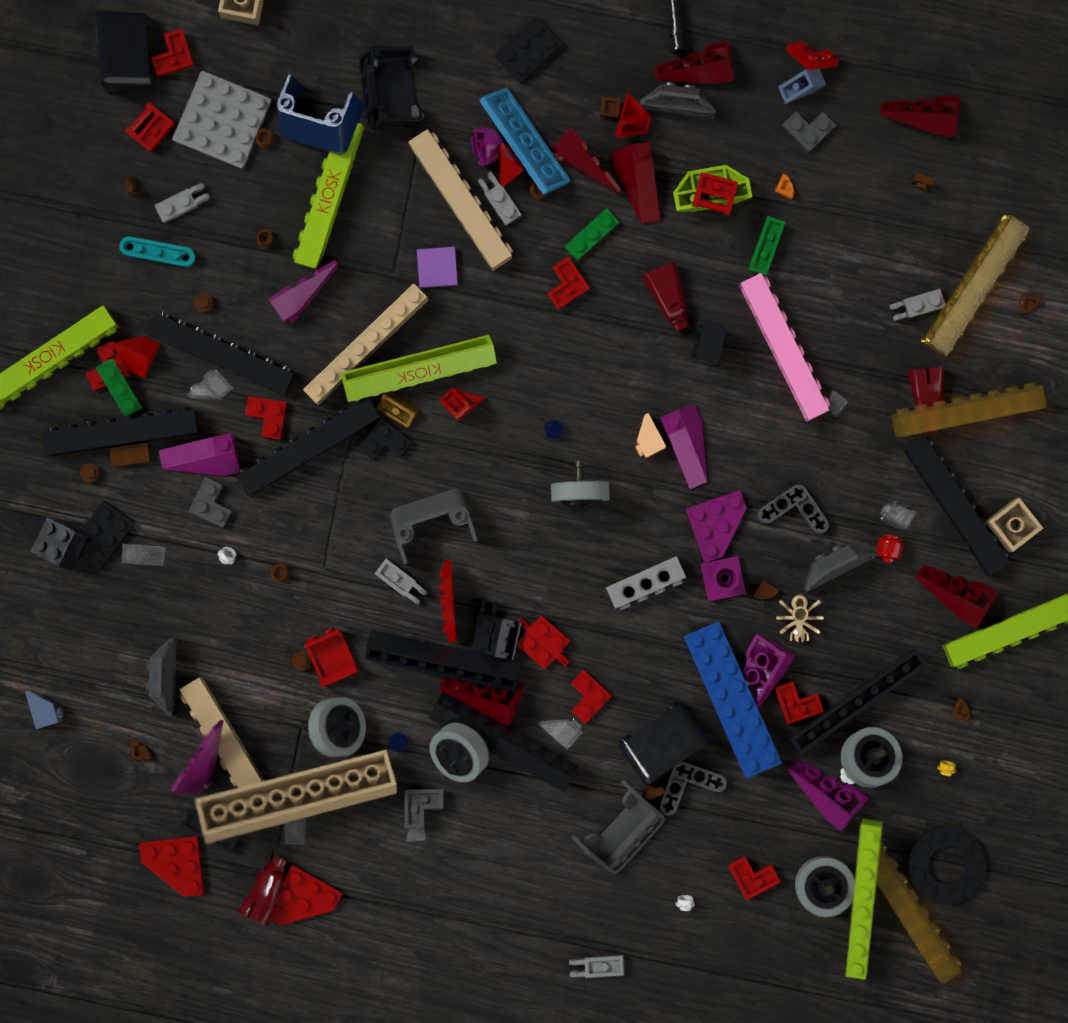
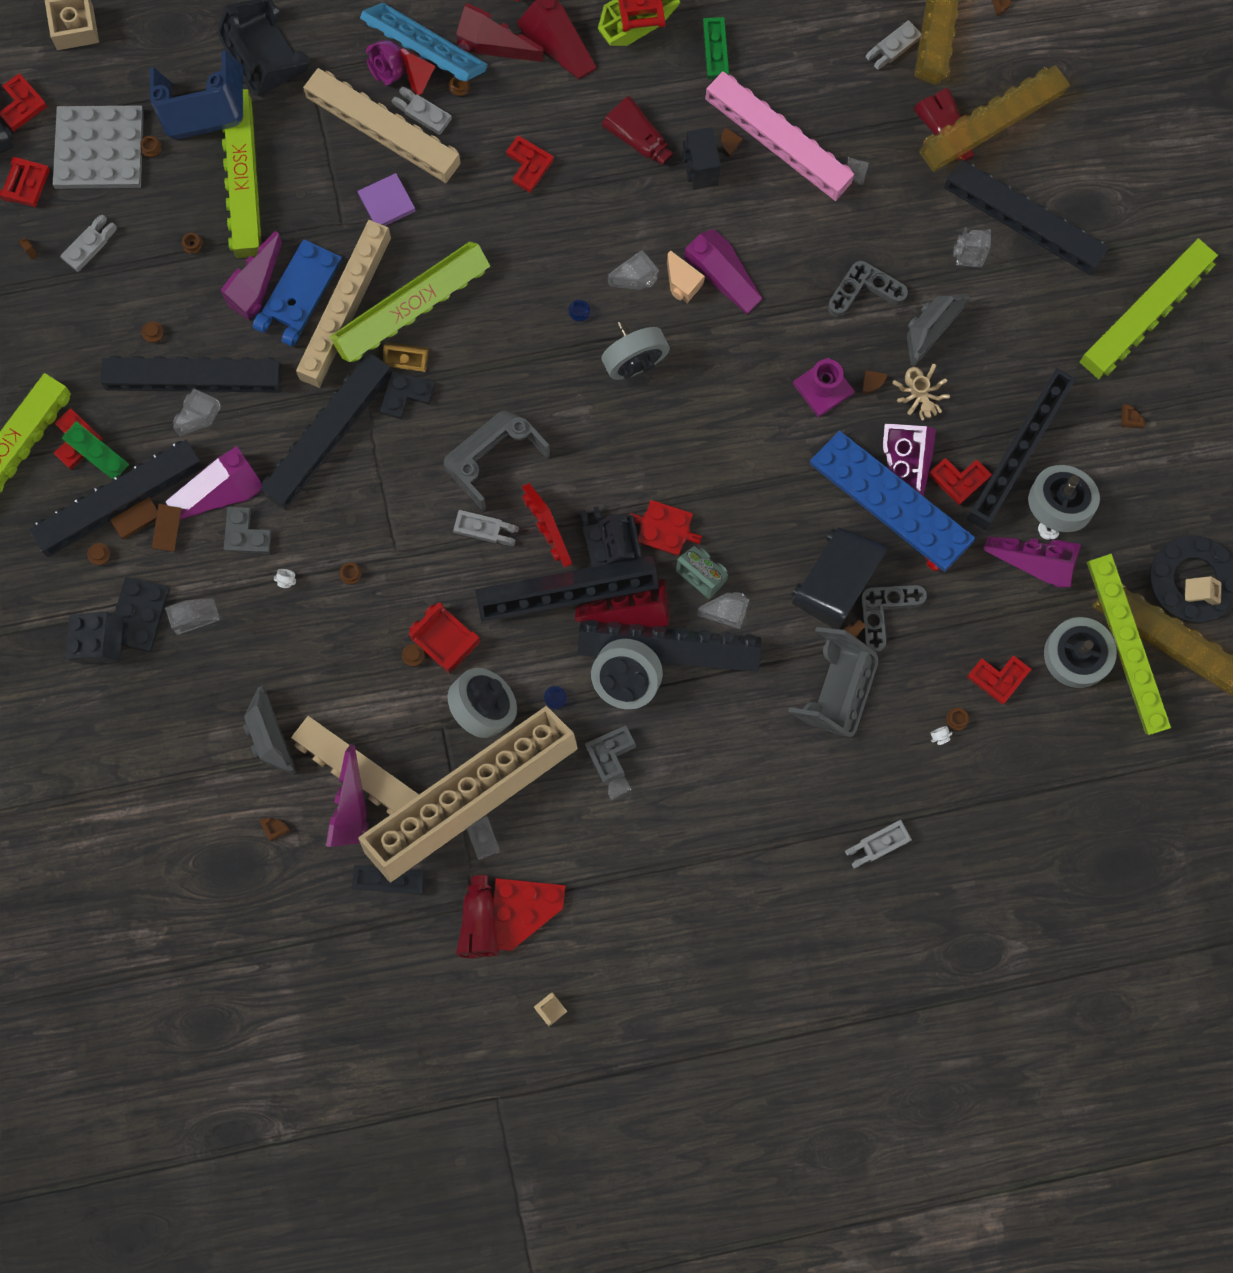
camera: 30 degrees left, 10 degrees down
sand blue slope [25,690,63,729] -> none
red slope [113,336,160,378] -> none
teal plate [120,237,196,267] -> none
red plate [139,836,204,897] -> none
red plate [246,396,287,440] -> none
red slope [439,387,487,422] -> none
green plate [565,208,619,261] -> none
red plate [570,669,611,724] -> none
light grey brick [606,556,686,611] -> none
magenta plate [686,490,746,563] -> none
red head [876,534,903,563] -> none
dark red wedge [915,565,999,628] -> none
yellow plate [937,760,956,776] -> none
tan brick [986,498,1043,553] -> none
none -> reddish brown tile [152,504,182,552]
none -> blue hinge [253,239,343,347]
none -> tan panel [534,992,567,1026]
none -> clear slope [608,250,658,290]
none -> sand green slope [676,546,728,600]
none -> reddish brown tile [721,127,742,158]
none -> reddish brown plate [946,708,969,731]
none -> tan panel [1185,576,1221,605]

